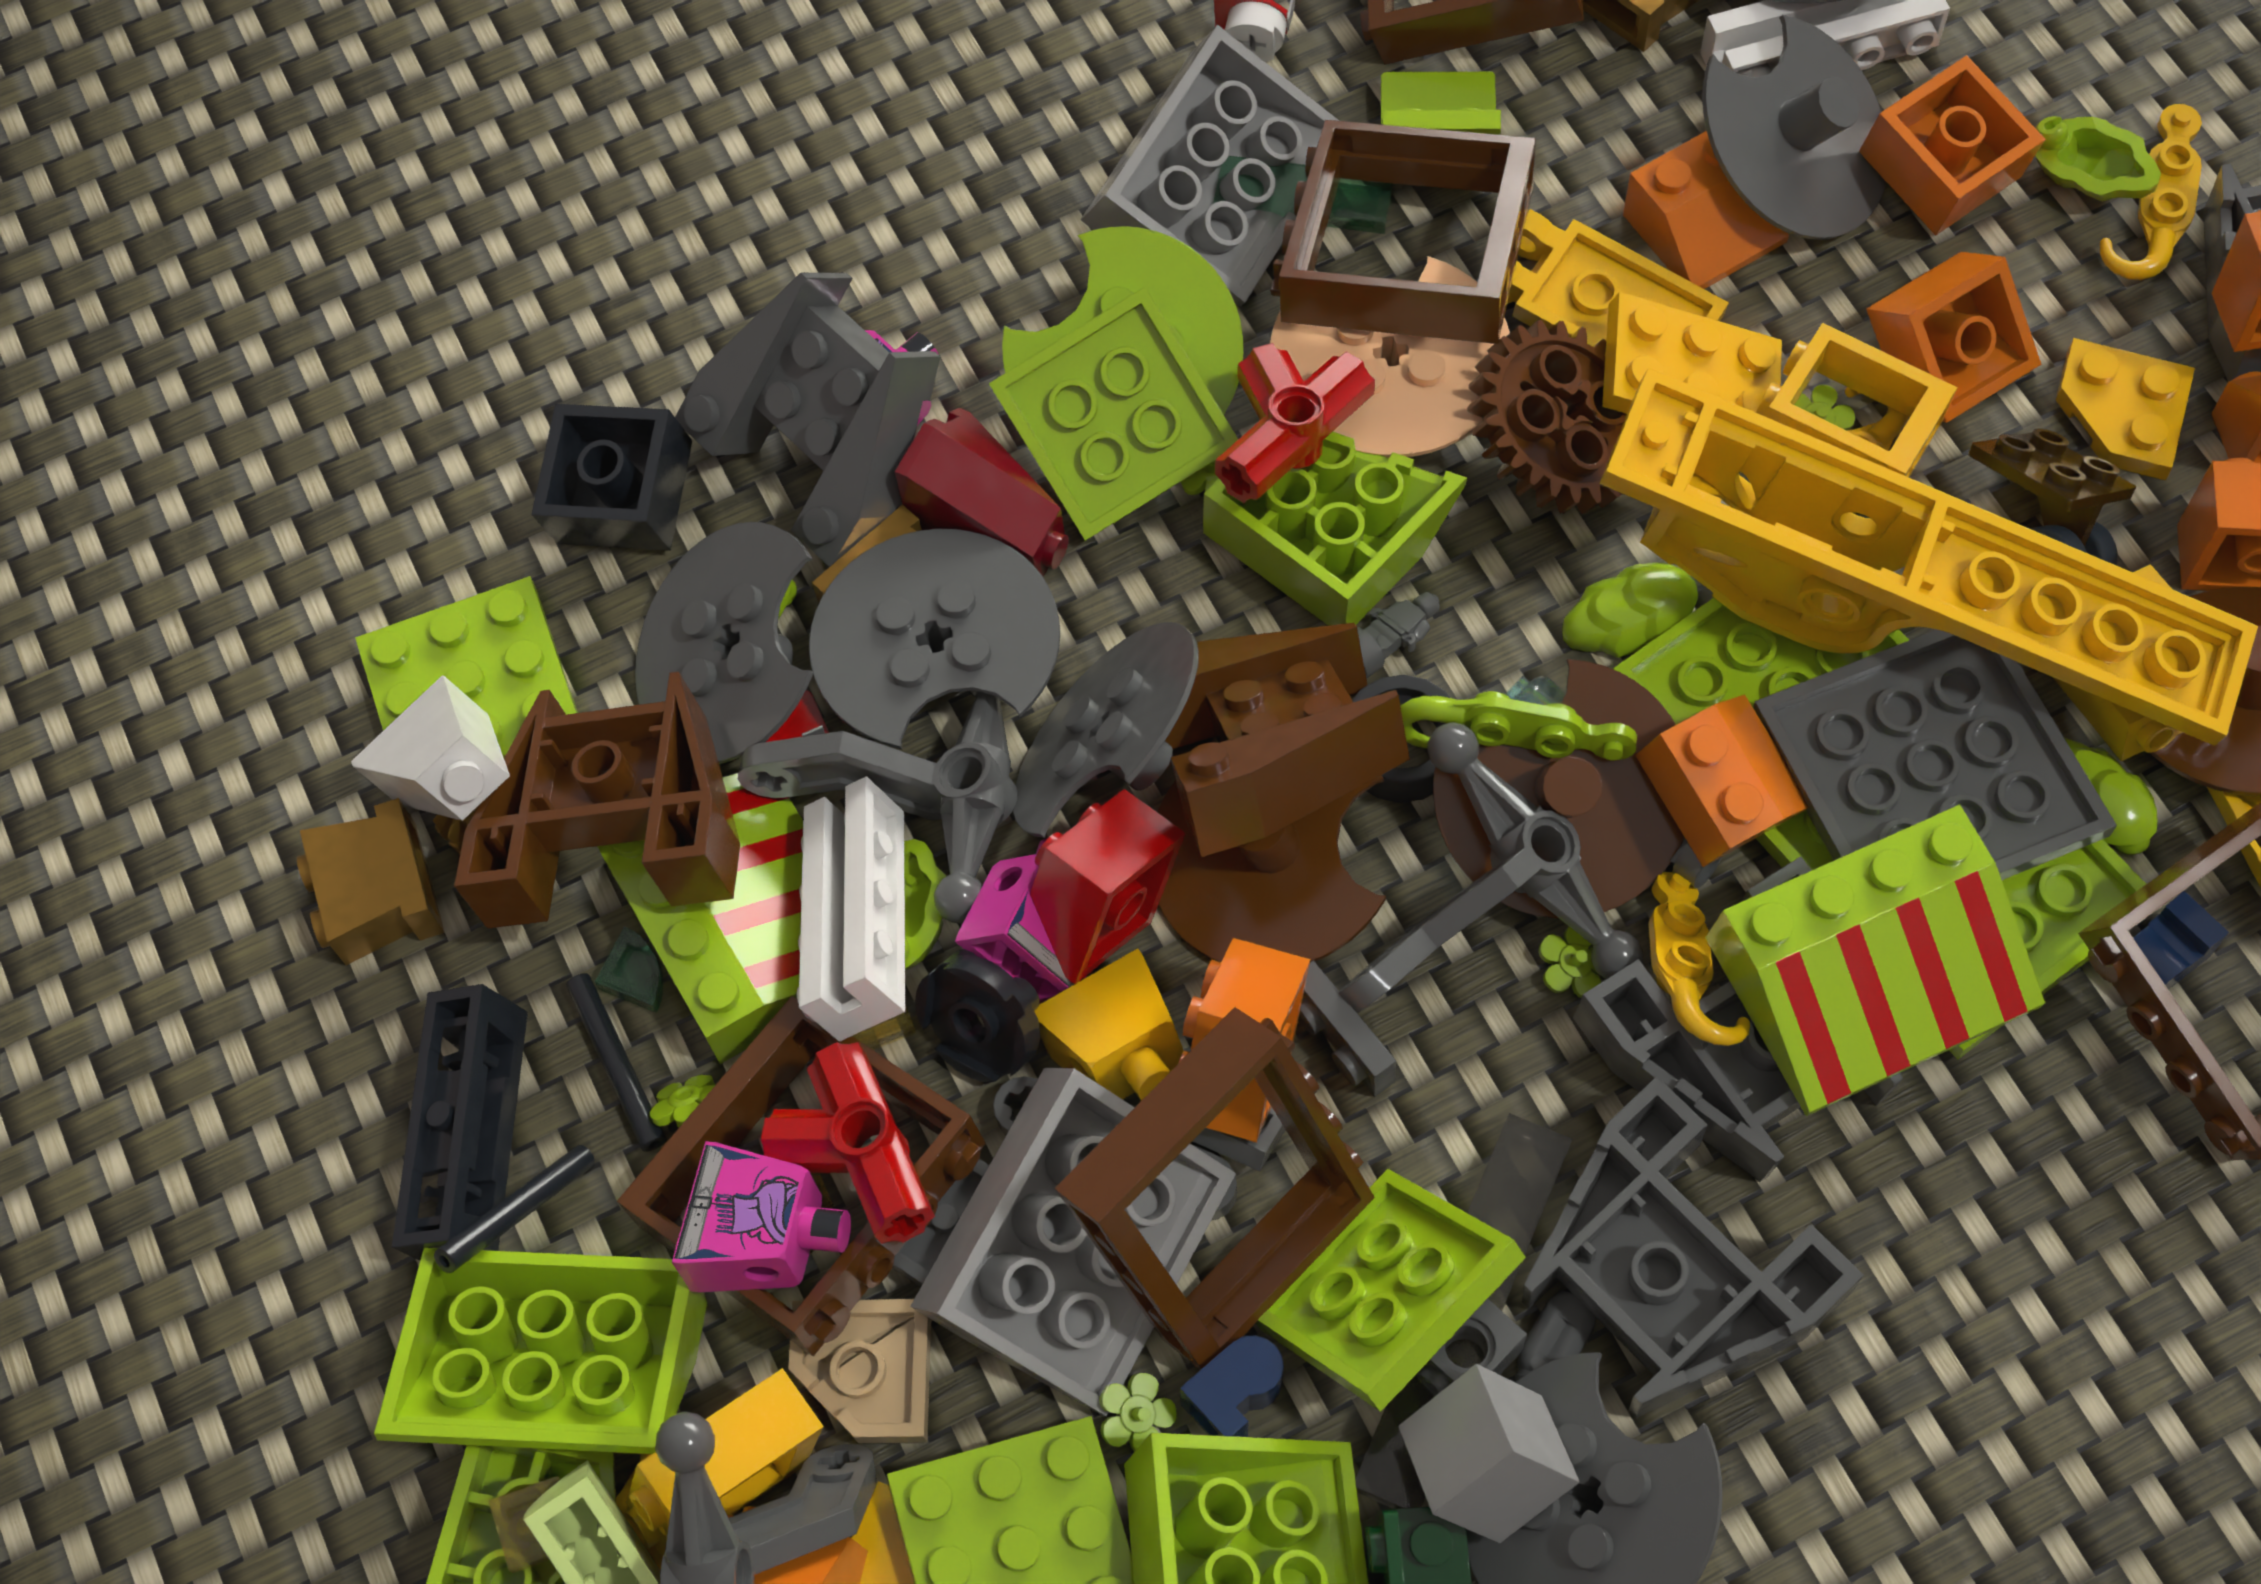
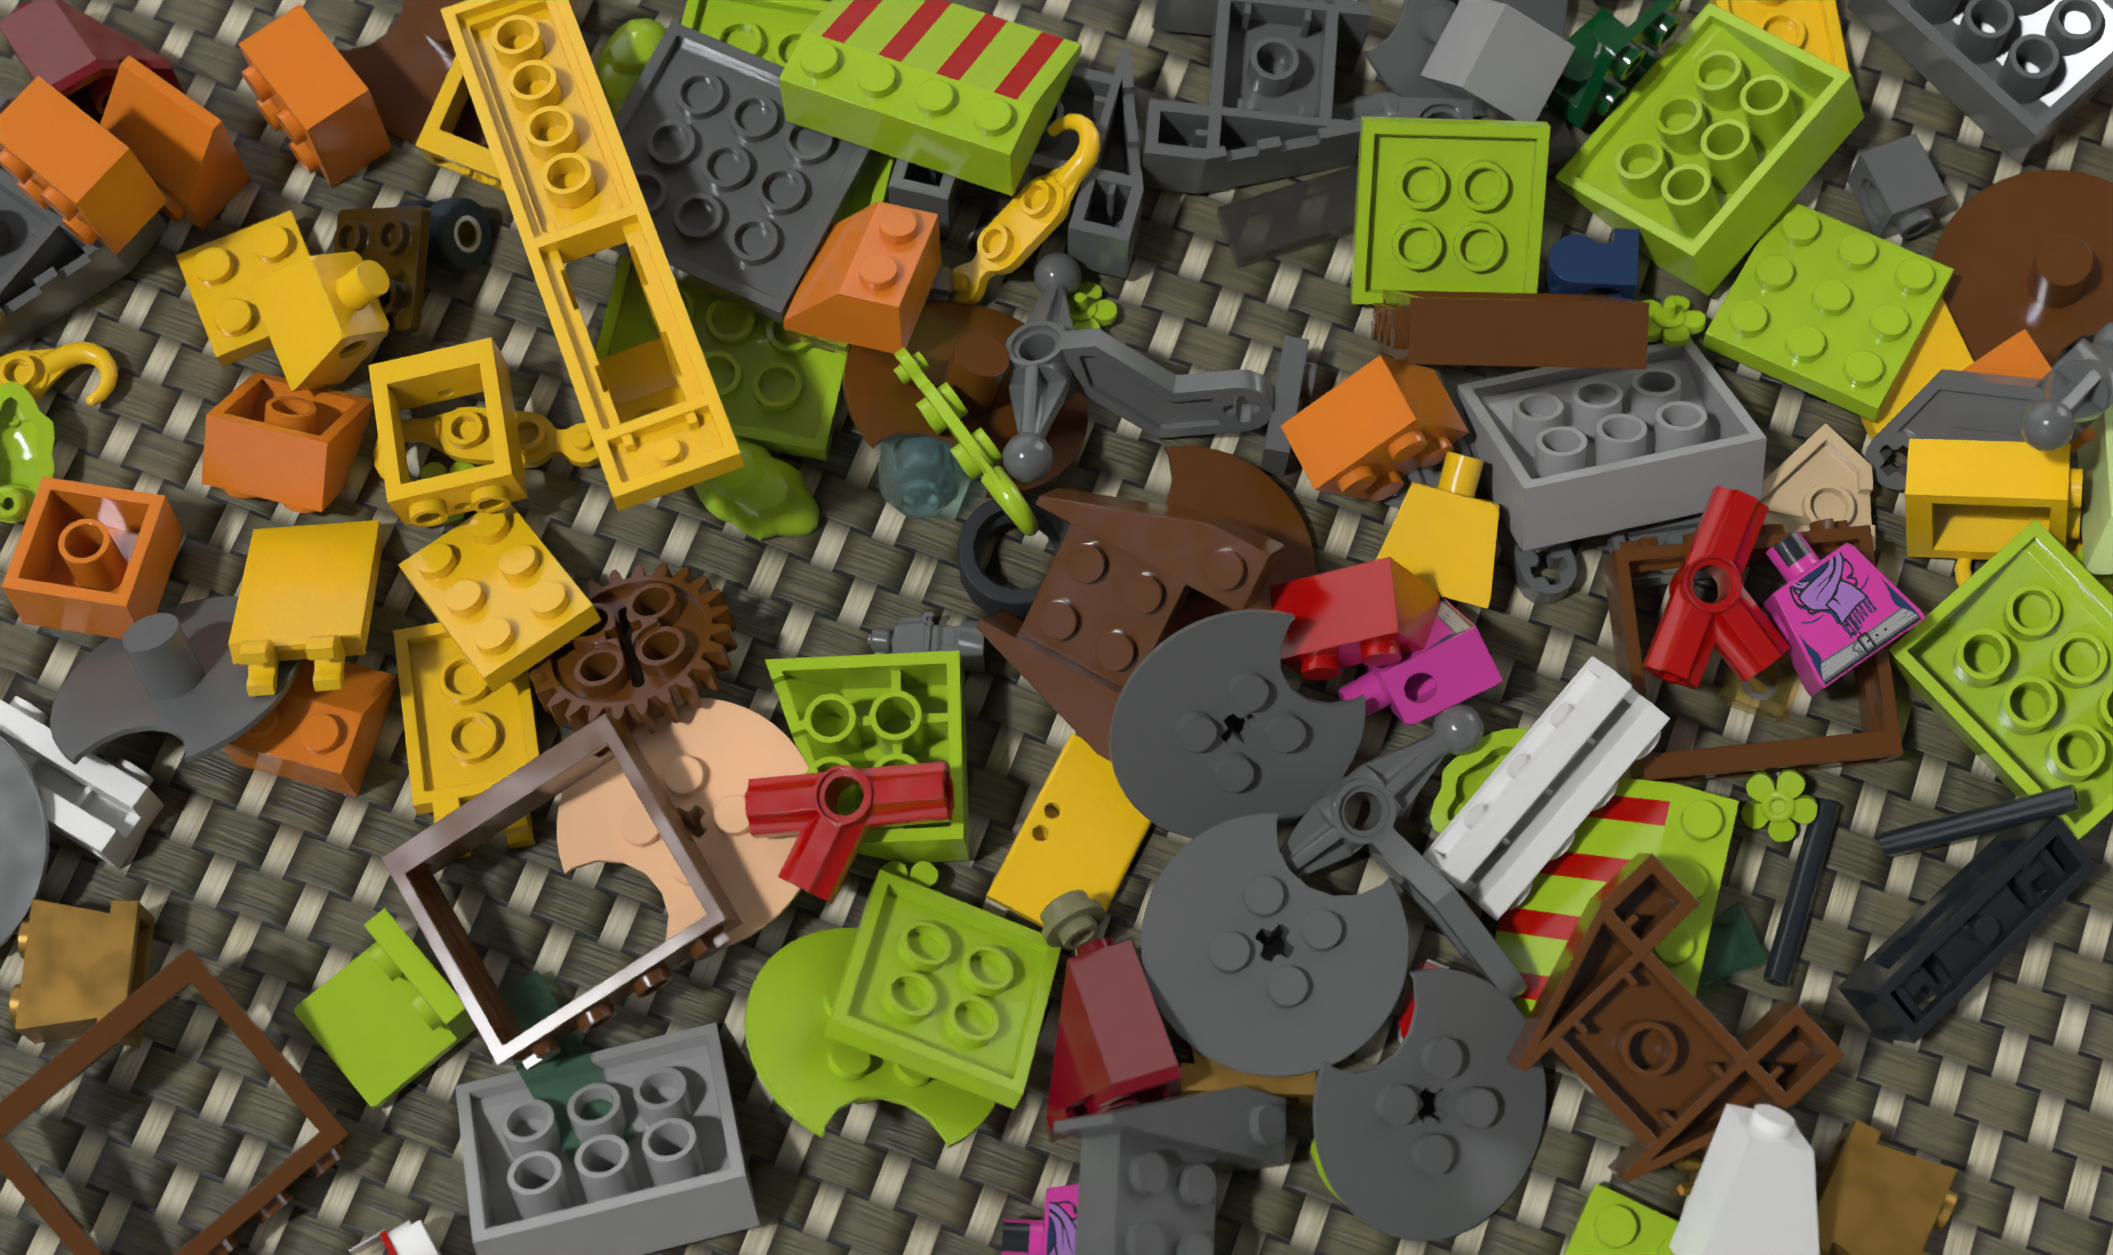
camera: 140 degrees left, 5 degrees up
black plate [915,949,1040,1082] -> none
none -> yellow tile [228,520,384,697]
none -> yellow torso [248,251,390,392]
none -> yellow door [986,733,1152,950]
none -> olive plate [1040,890,1105,950]

